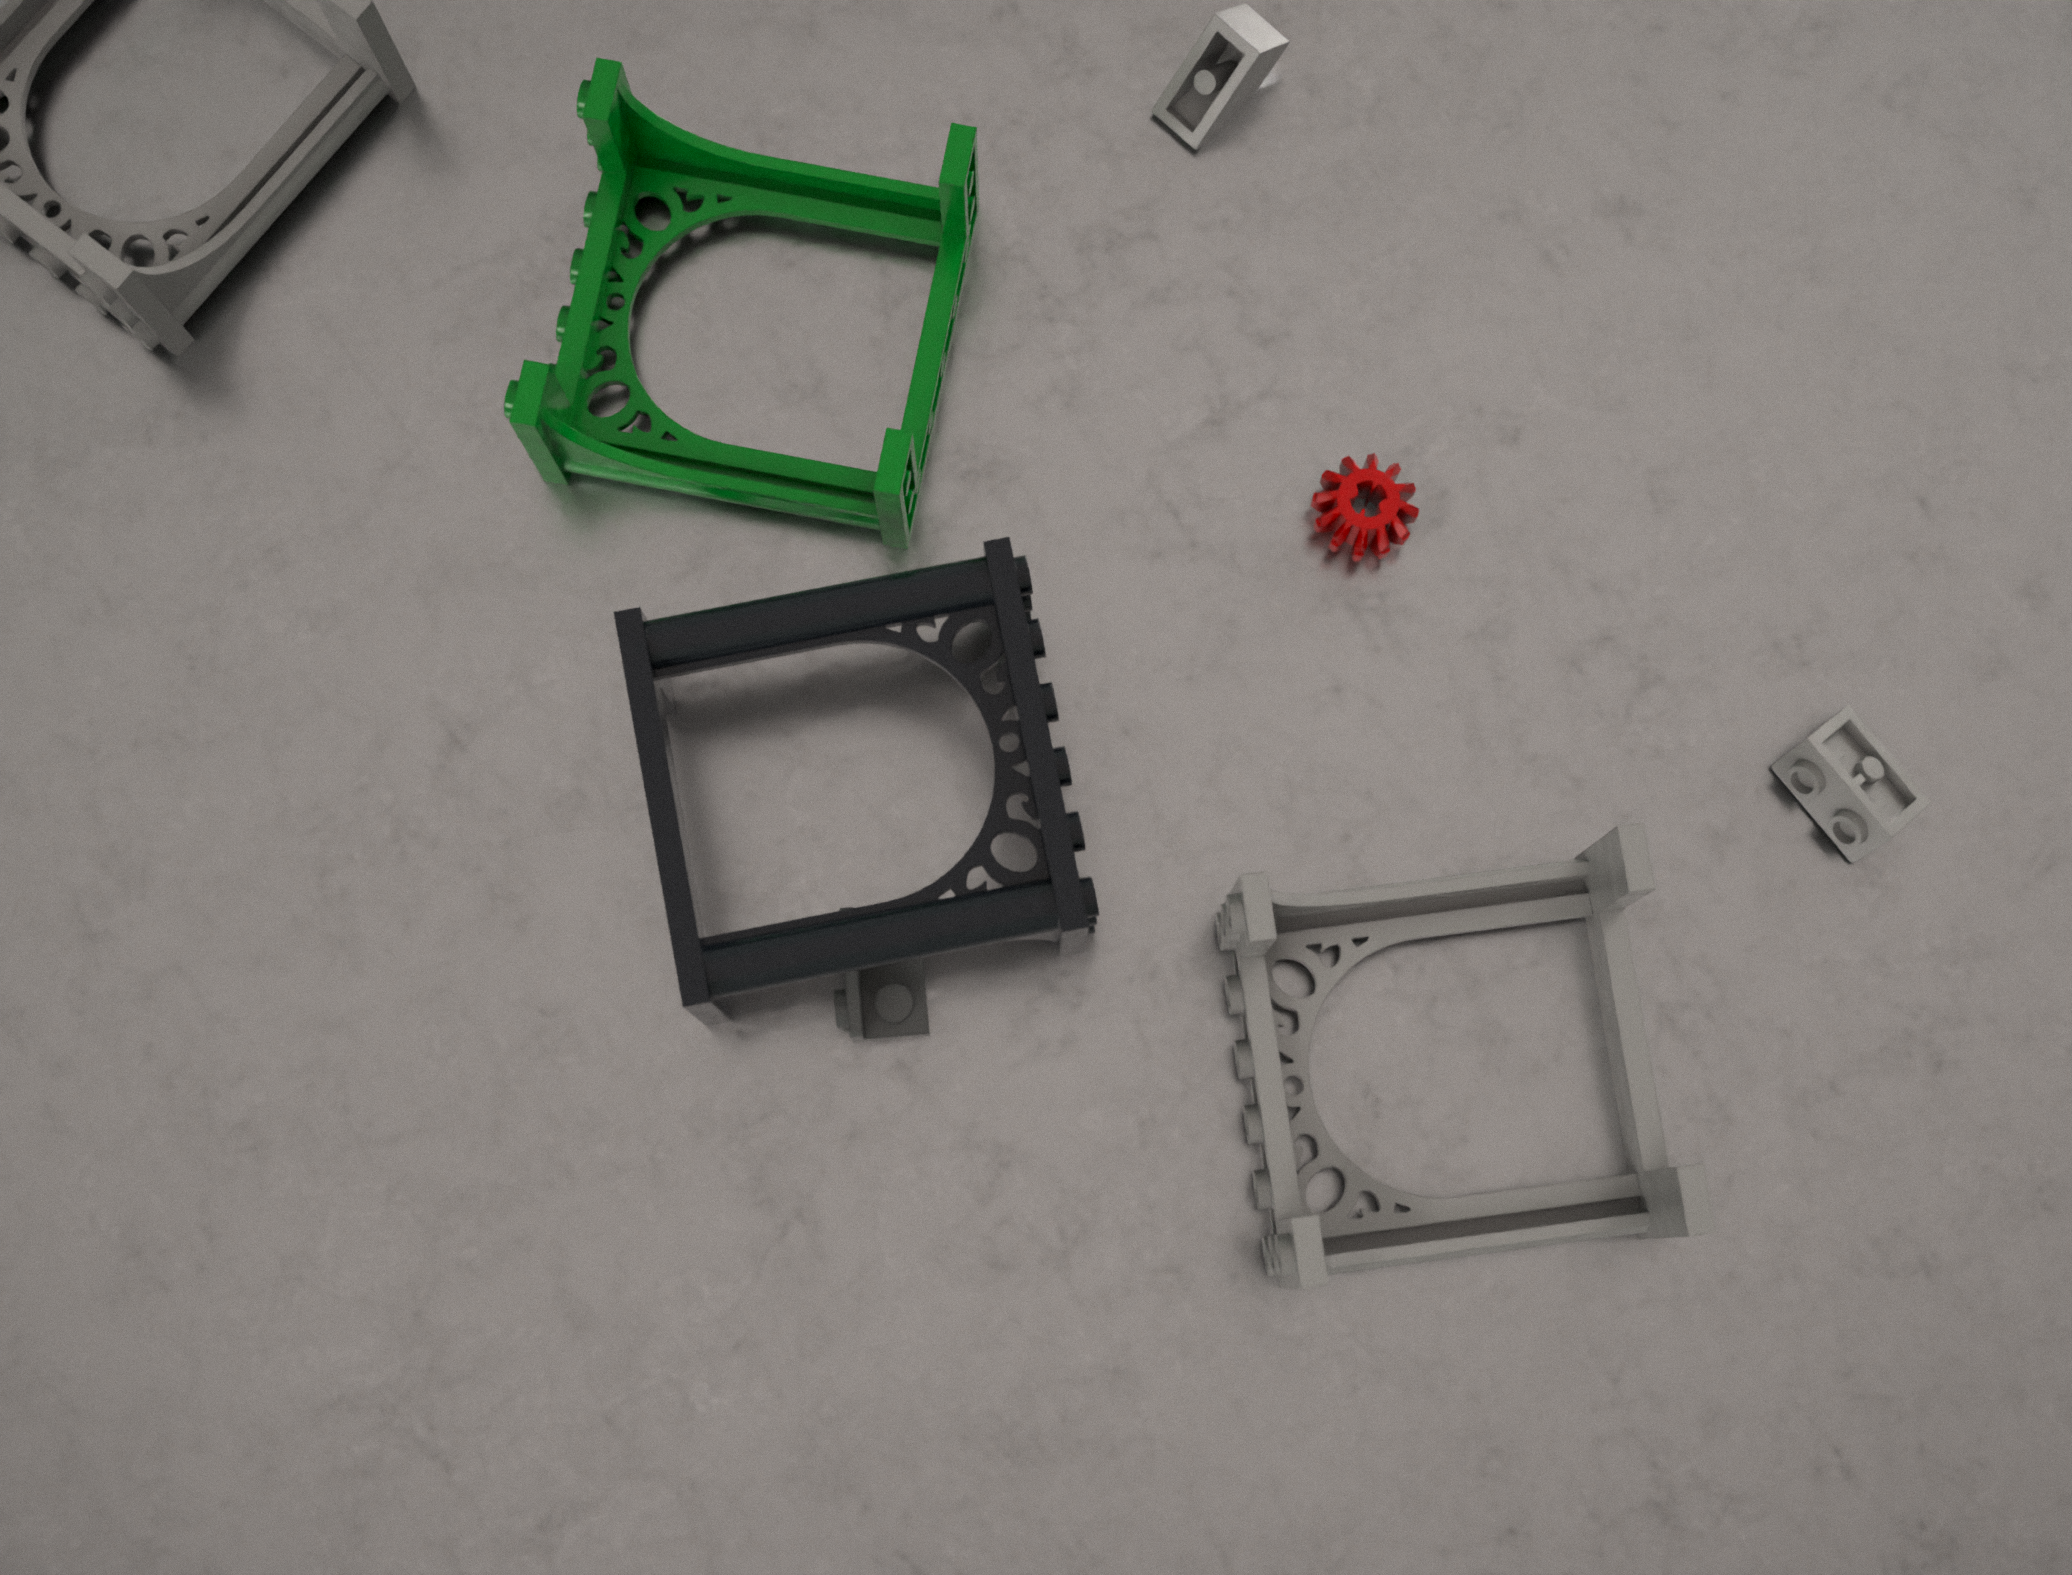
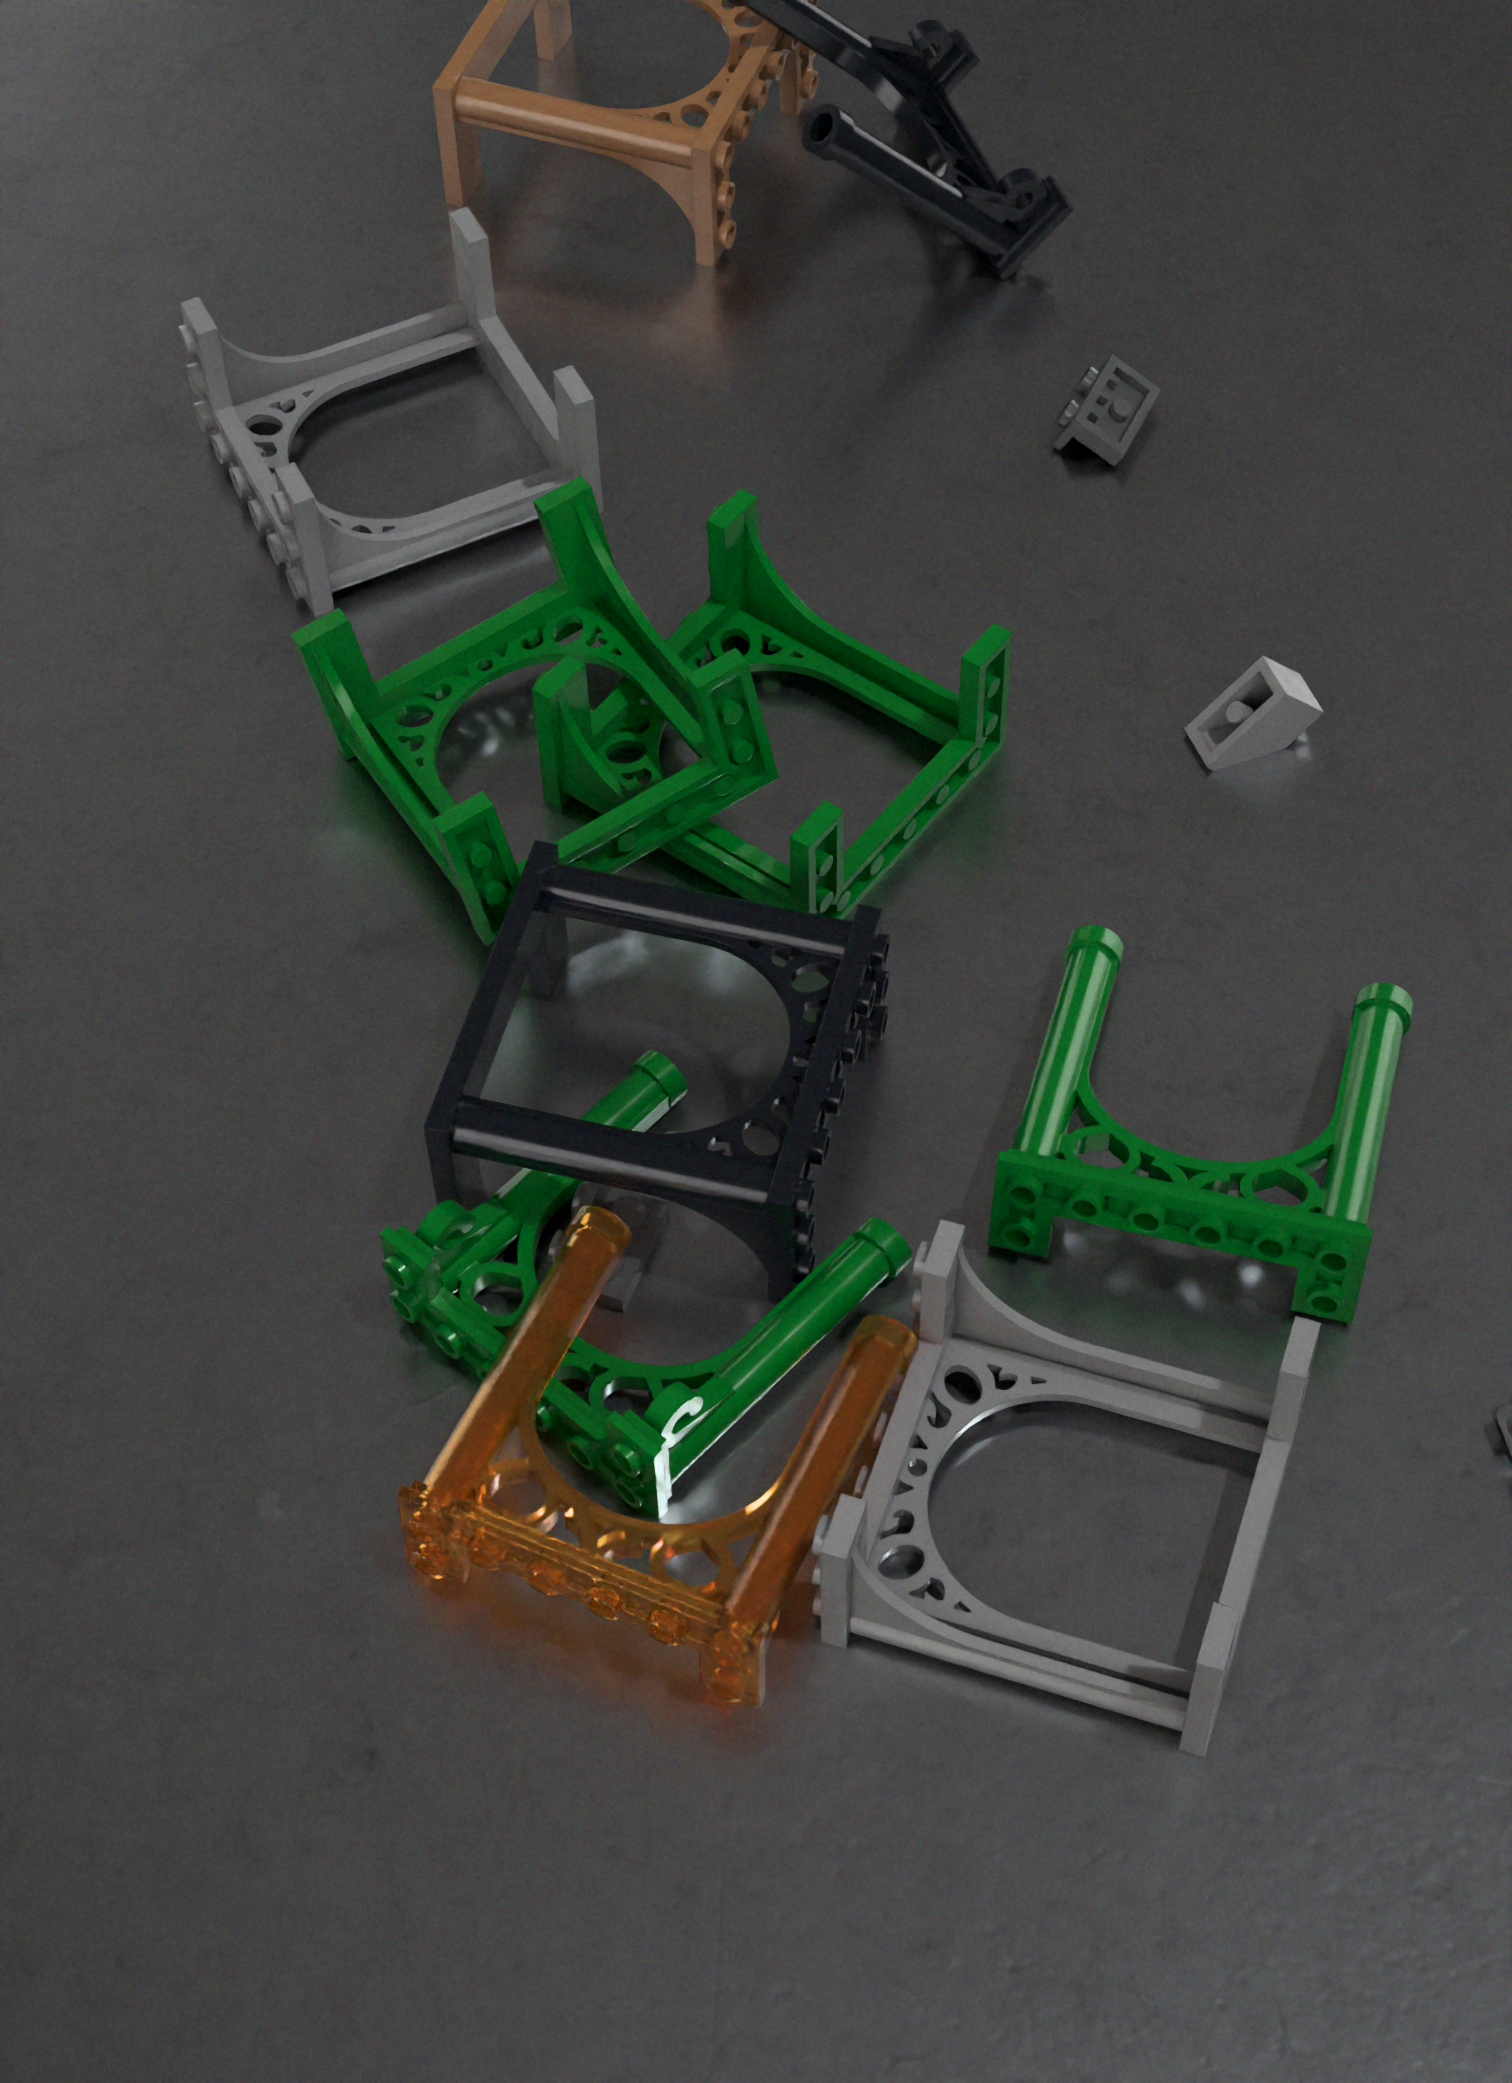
camera: 30 degrees right, 25 degrees down
red gear [1311,453,1419,562] -> none
none -> green arch [290,475,779,946]
none -> green arch [379,1050,912,1519]
none -> clear orange arch [396,1205,919,1708]
none -> green arch [987,925,1414,1323]

